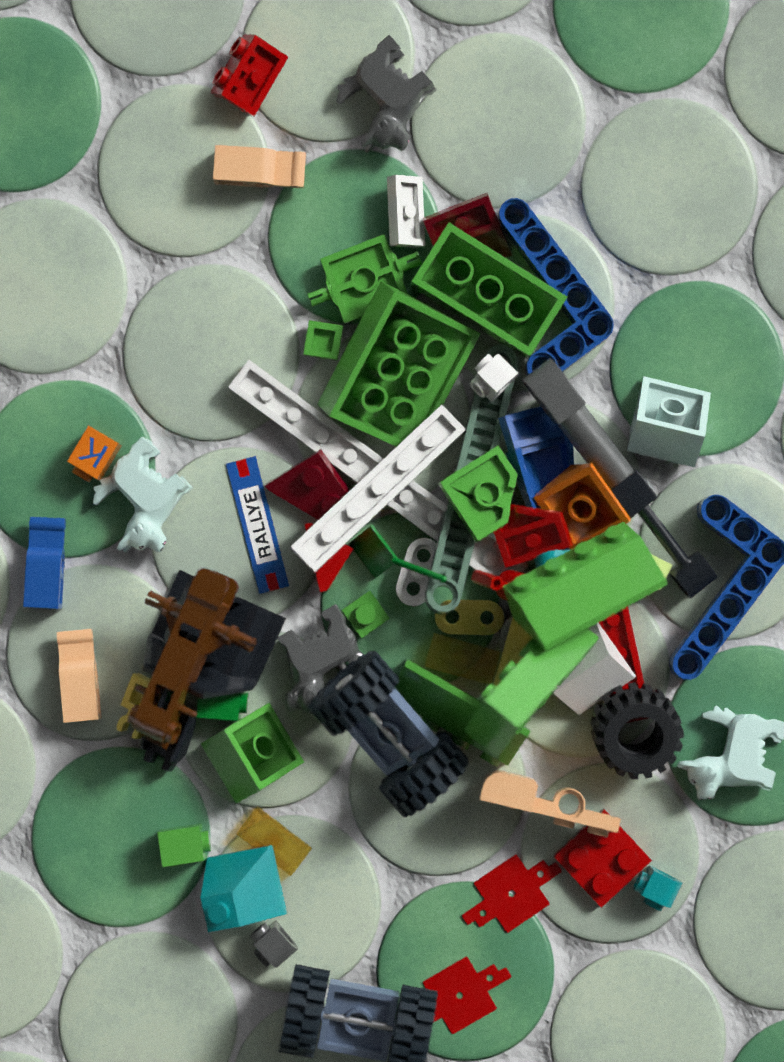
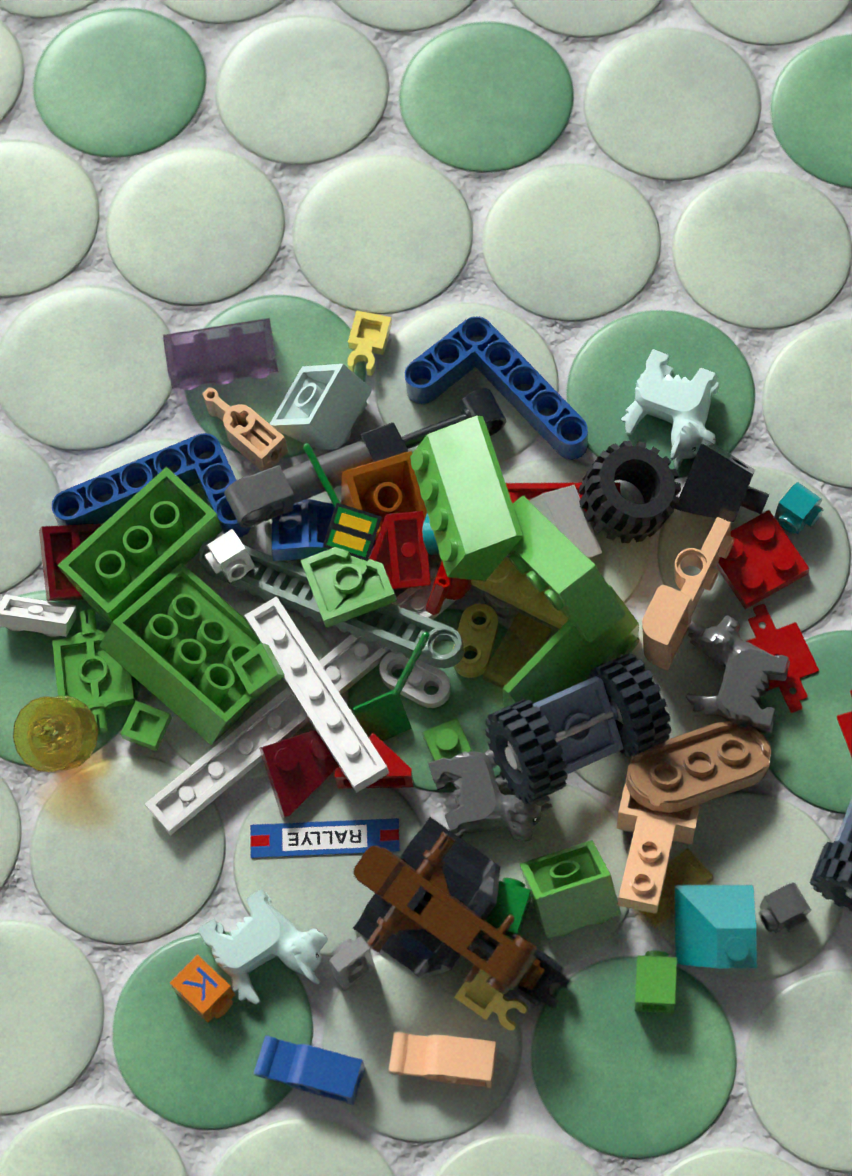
camera: 70 degrees left, 20 degrees down
none -> clear yellow piece [13,695,98,772]
none -> clear purple brick [163,318,279,390]
none -> light nougat piece [203,388,288,471]
none -> bright green plate [233,643,285,697]
none -> piece [303,443,382,561]
none -> light grey plate [329,936,376,991]
none -> light yellow plate [347,310,392,376]
none -> light nougat plate [616,782,701,914]
none -> medium nougat tile [626,721,771,813]
none -> black torso [675,439,770,522]
none -> dark grey animal [685,615,790,734]

